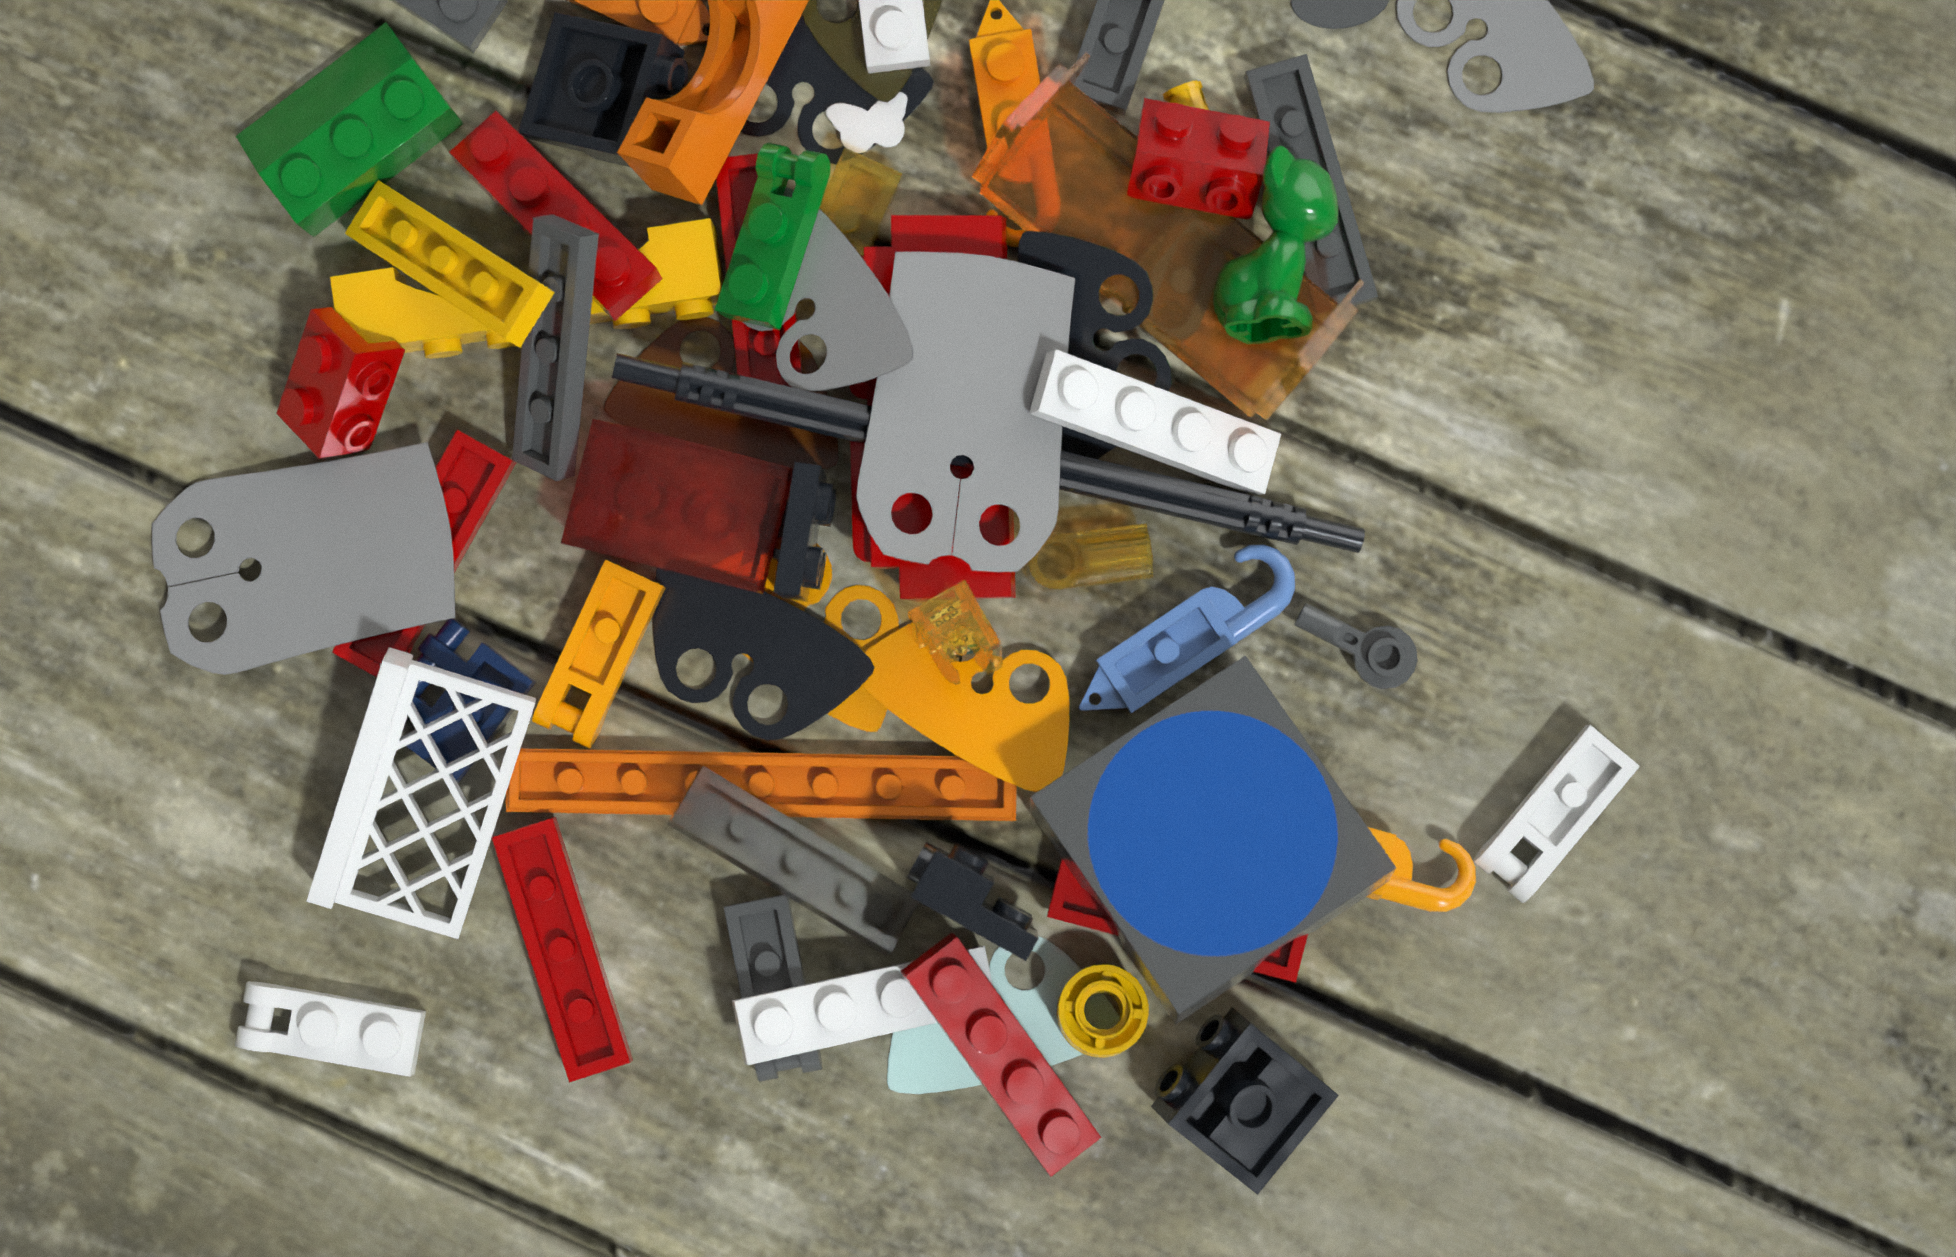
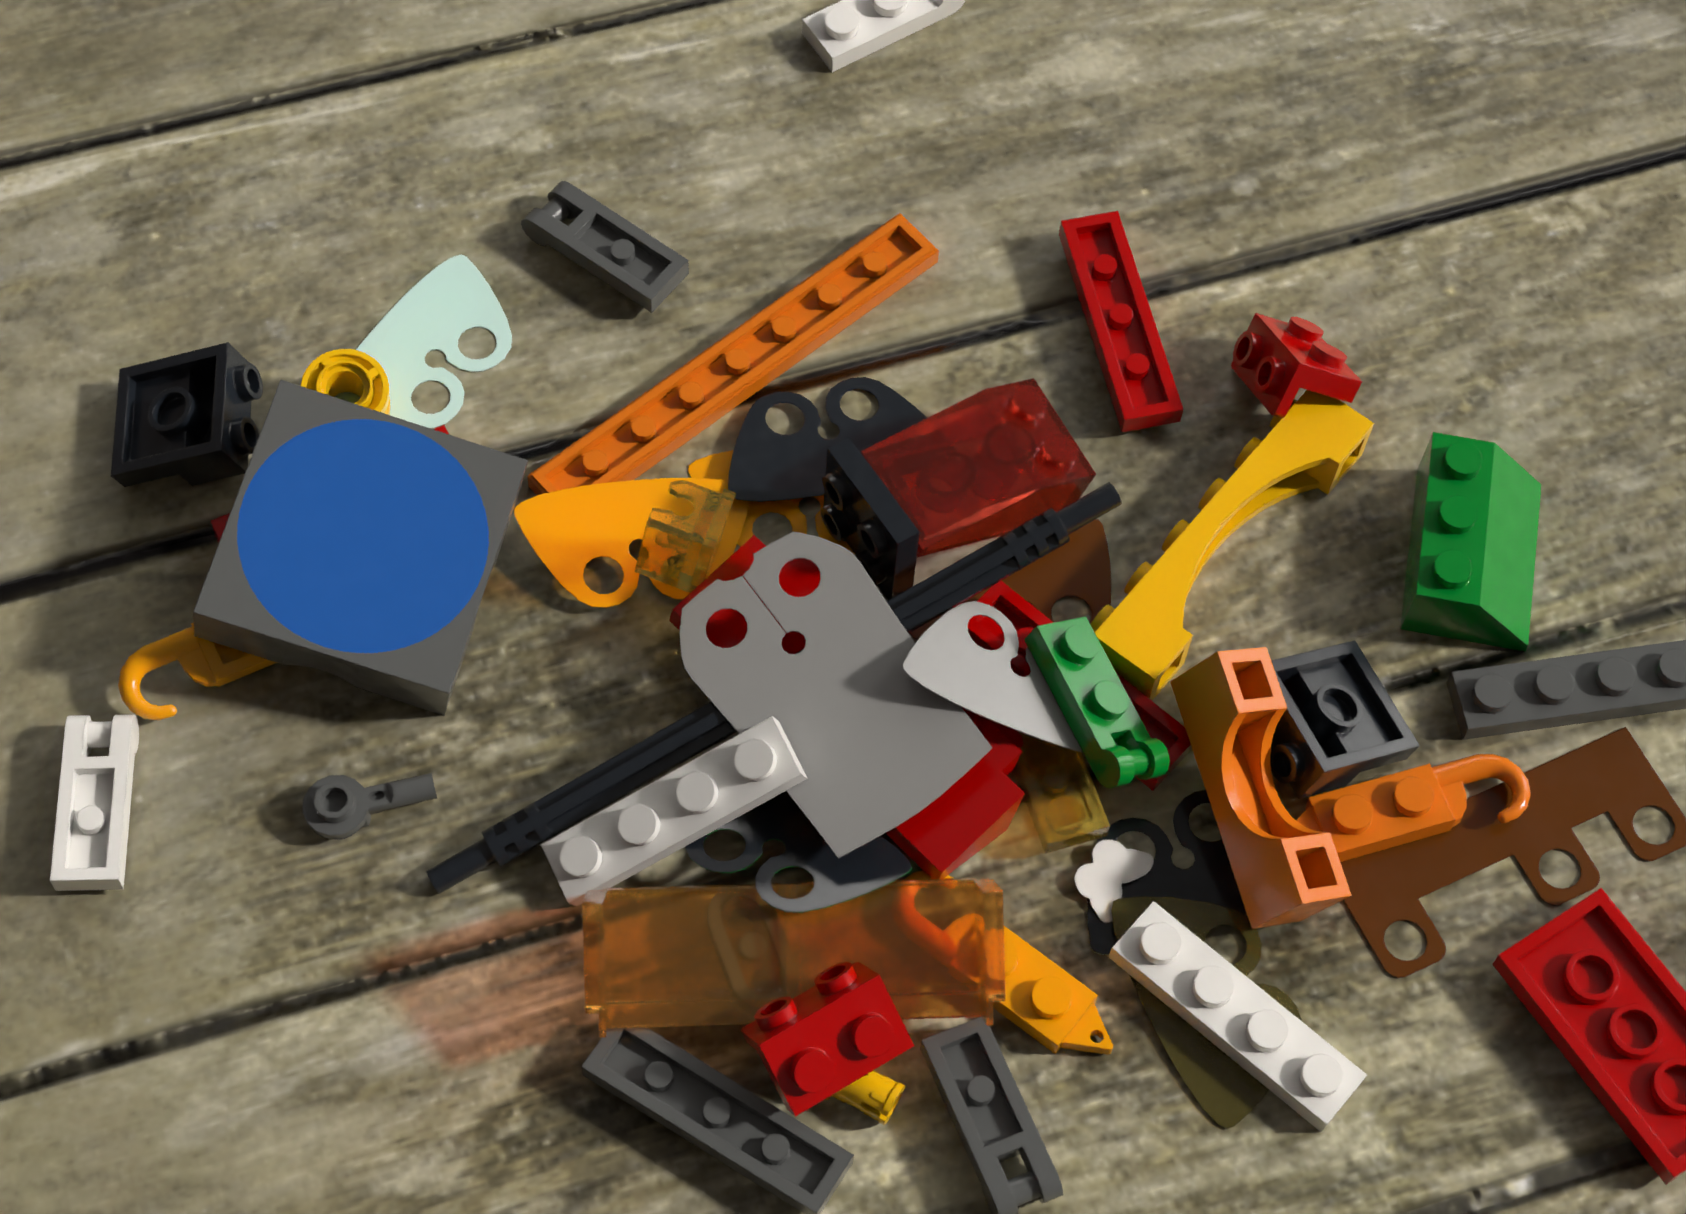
camera: 130 degrees right, 25 degrees down
light grey piece [152,442,455,675] -> none
white fence [306,647,536,939] -> none
yellow plate [345,180,555,348] -> none
dark blue plate [406,618,536,783] -> none
red plate [449,111,663,321] -> none
red plate [491,817,633,1083] -> none
dark grey plate [512,214,599,481] -> none
light orange plate [532,559,666,749] -> none
clear smoke plate [667,766,919,956] -> none
white plate [732,946,993,1065] -> none
plate [900,932,1101,1177] -> none
black plate [906,842,1039,961] -> none
clear yellow piece [1024,523,1153,593] -> none
medium blue plate [1079,544,1295,713] -> none
green animal [1213,145,1338,345] -> none

